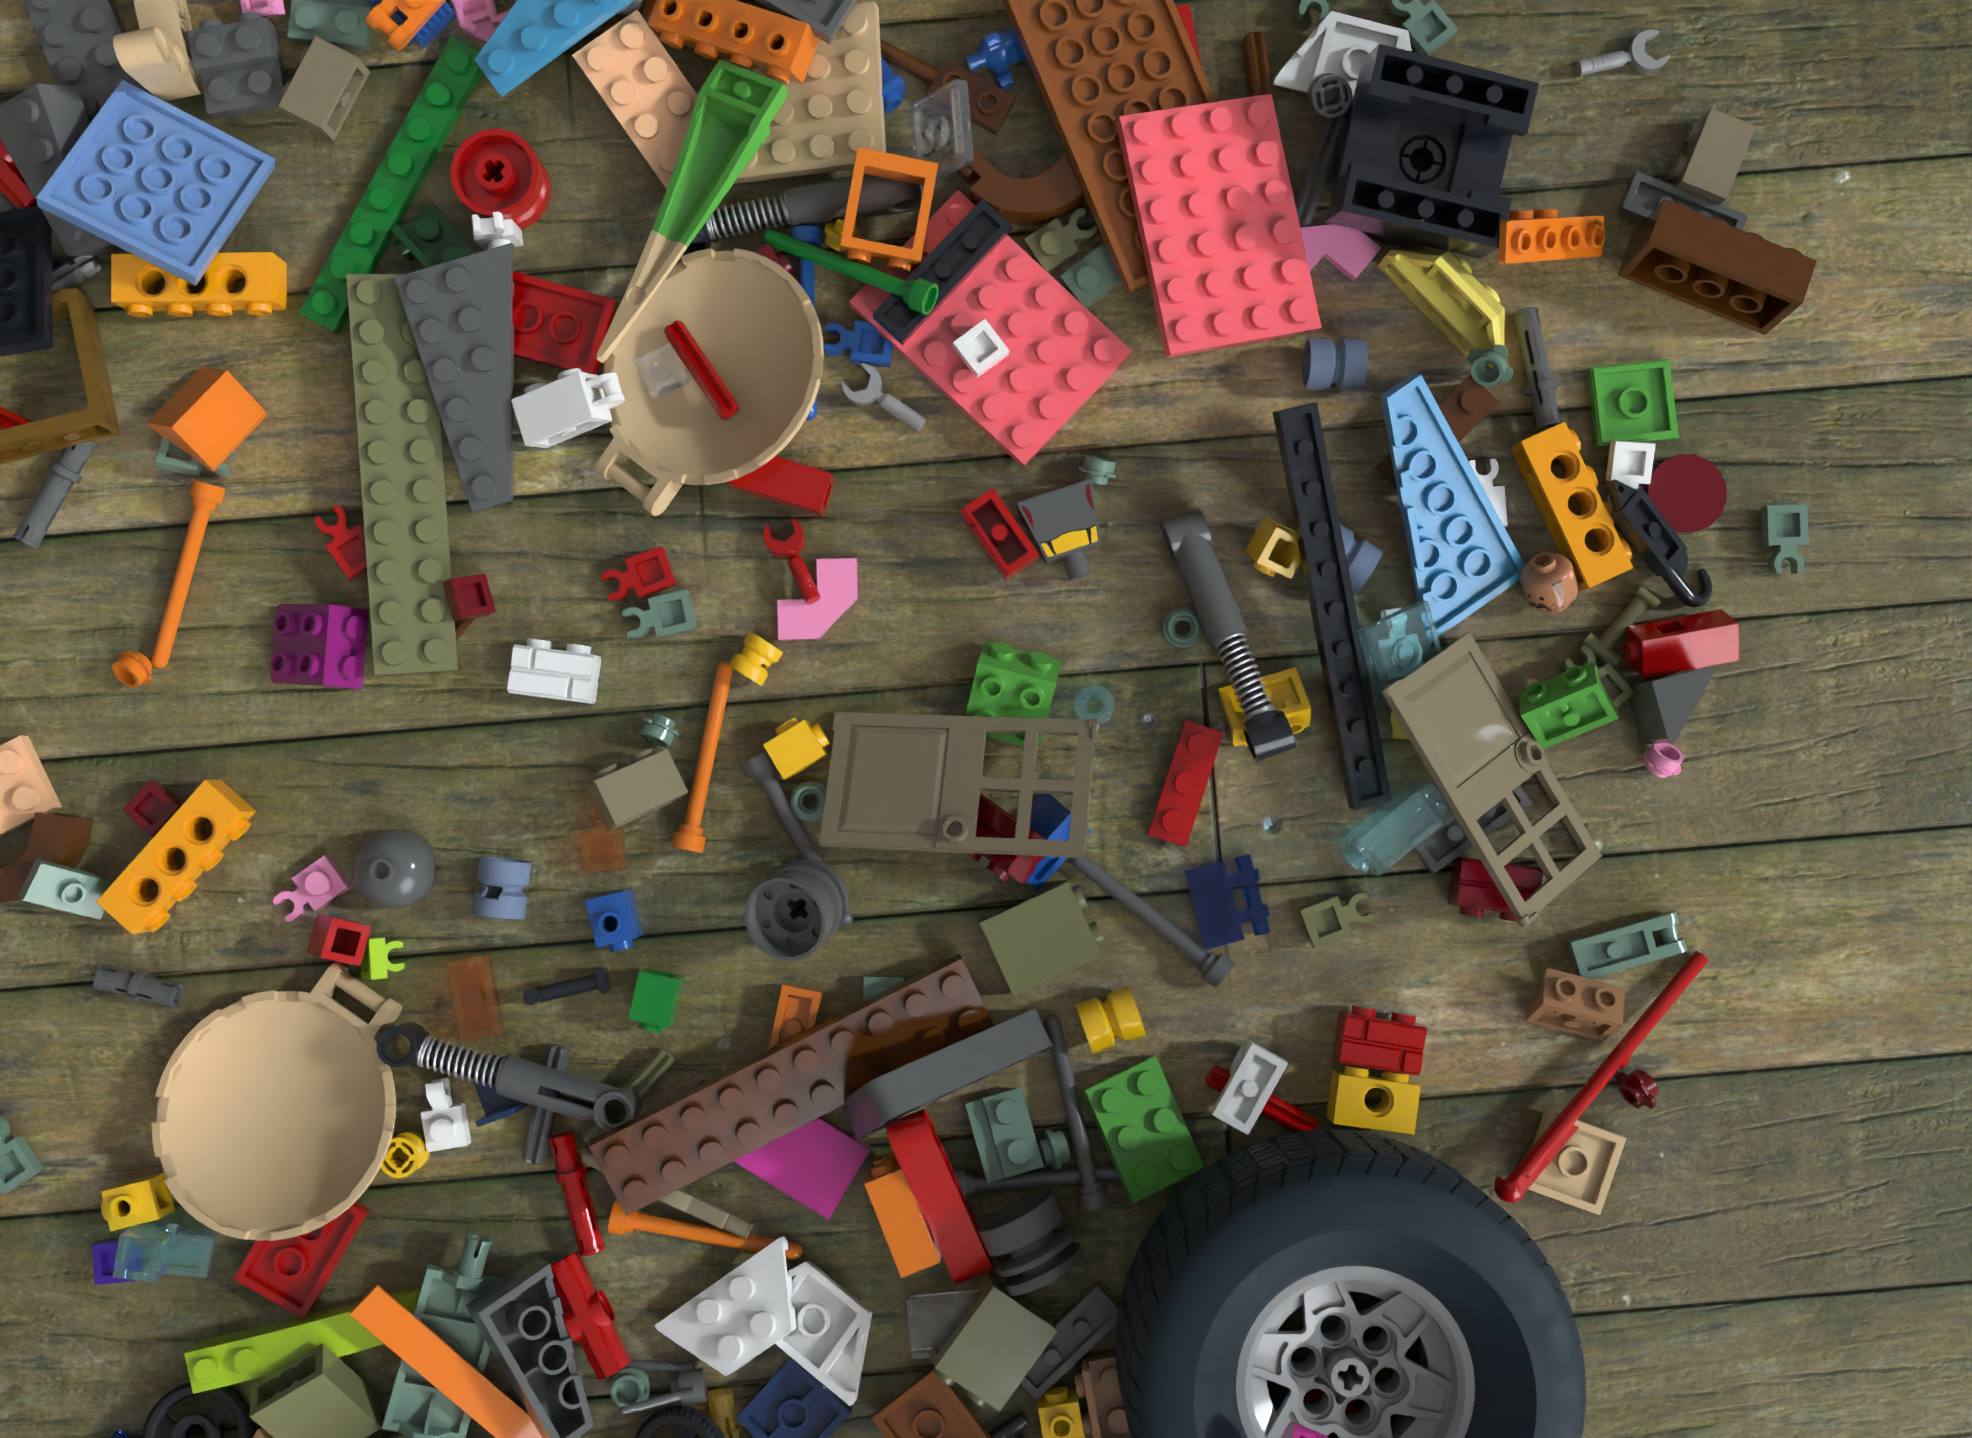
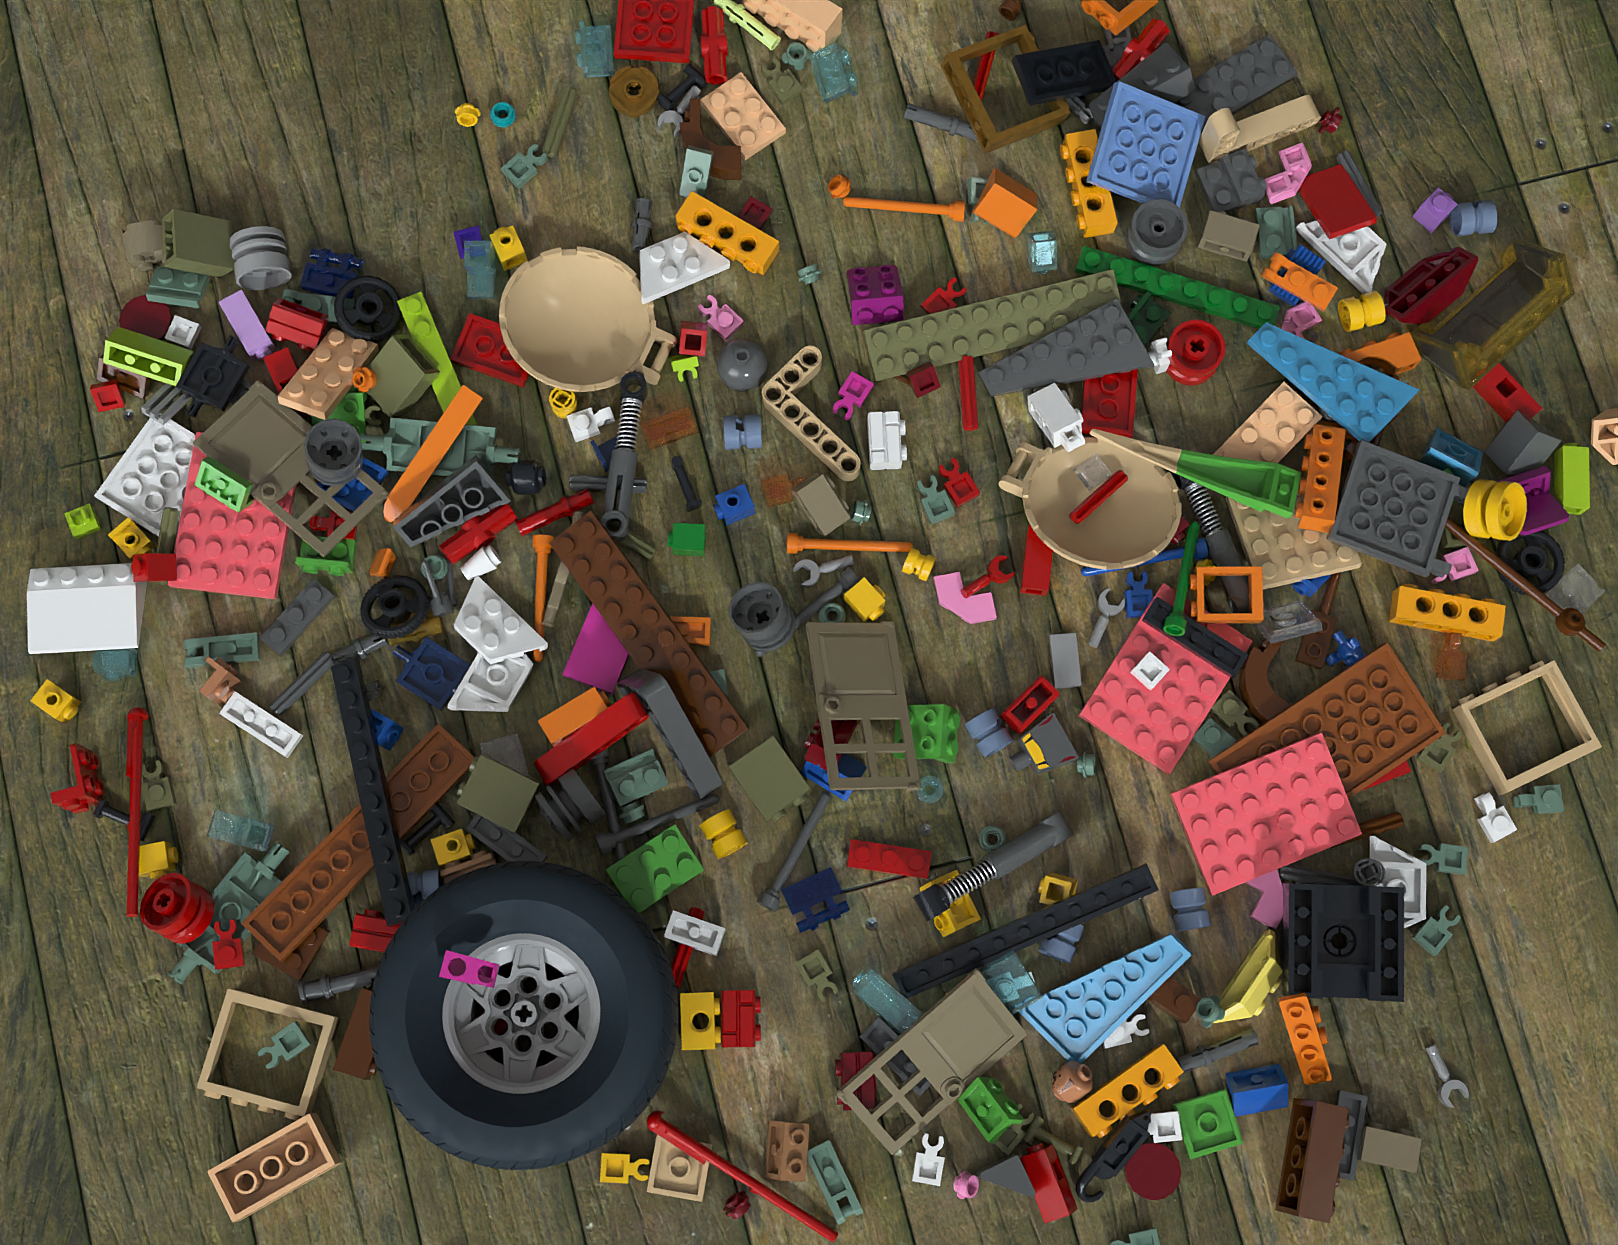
camera: 75 degrees right, 10 degrees down
none -> white cone [460,545,502,581]
none -> black head [506,460,546,495]
none -> yellow plate [600,1153,650,1184]
none -> white wing [639,232,730,304]
none -> tan beam [762,346,861,482]
none -> light grey piece [793,555,854,587]
none -> sand green plate [797,264,822,285]
none -> dark pink plate [833,371,874,420]
none -> white plate [912,1133,945,1186]
none -> red axle [958,355,979,431]
none -> sand blue wheel [965,708,1014,758]
none -> clear light blue brick [1027,231,1057,274]
none -> light grey tile [1049,633,1082,689]
none -> dark grey wheel [1126,199,1188,266]
none -> blue panel [1225,1064,1288,1116]

